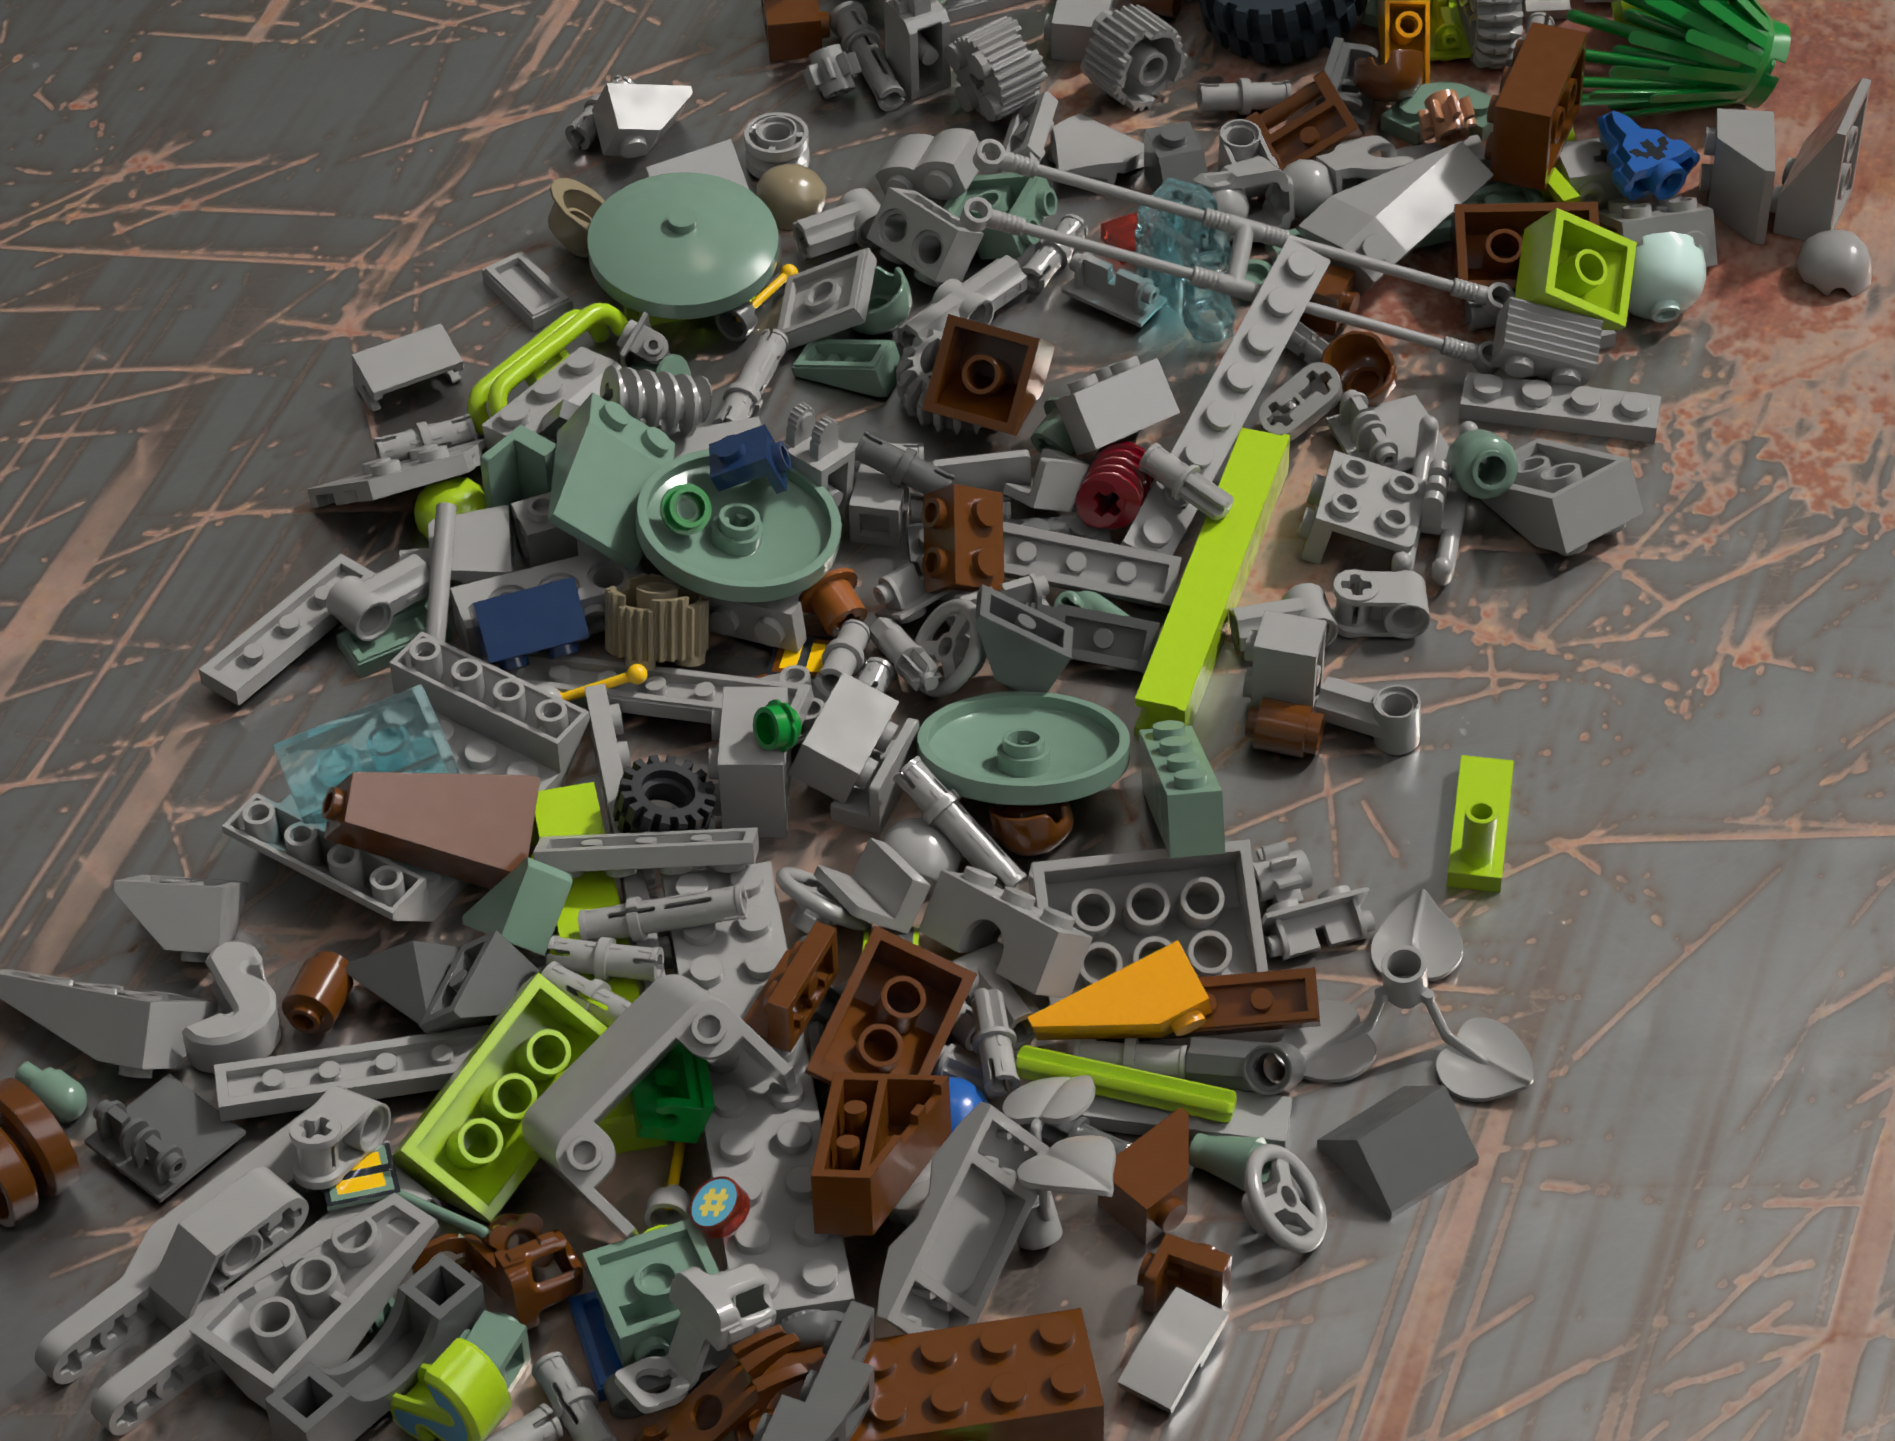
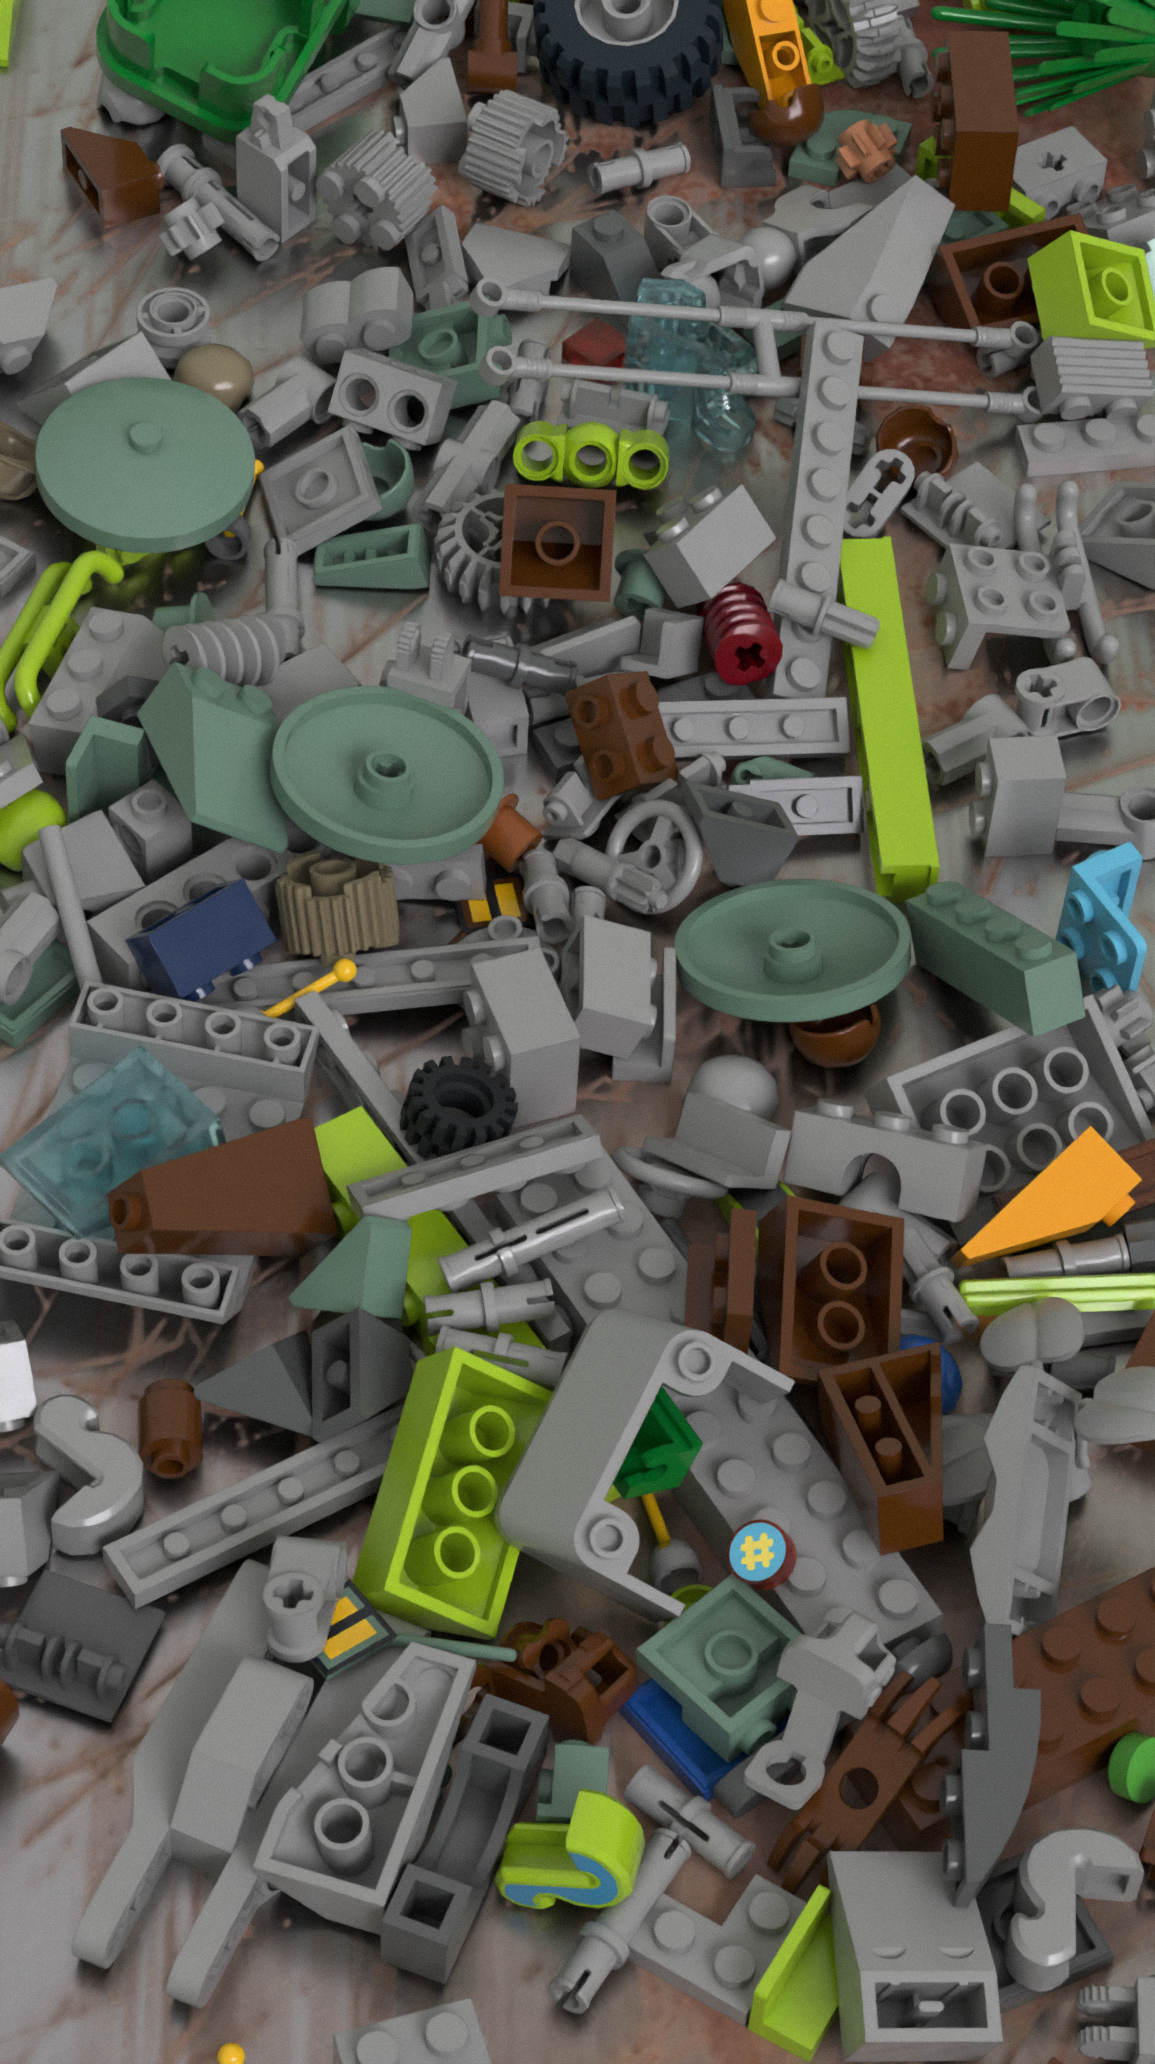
camera: 25 degrees left, 5 degrees up
light grey hinge [617,312,670,368] -> none
green plate [660,483,712,535] -> none
dark blue bracket [709,424,791,494] -> none
green plate [753,699,802,753] -> none
light grey pin [892,756,1027,890] -> none
reddish brown plate [1245,70,1363,171] -> none
reddish brown brick [1245,697,1325,758] -> none
sand green head [1446,429,1519,500] -> none
blue rock [1596,110,1700,201] -> none
none -> lime piece [513,421,670,490]
none -> medium azure bracket [1056,841,1147,994]

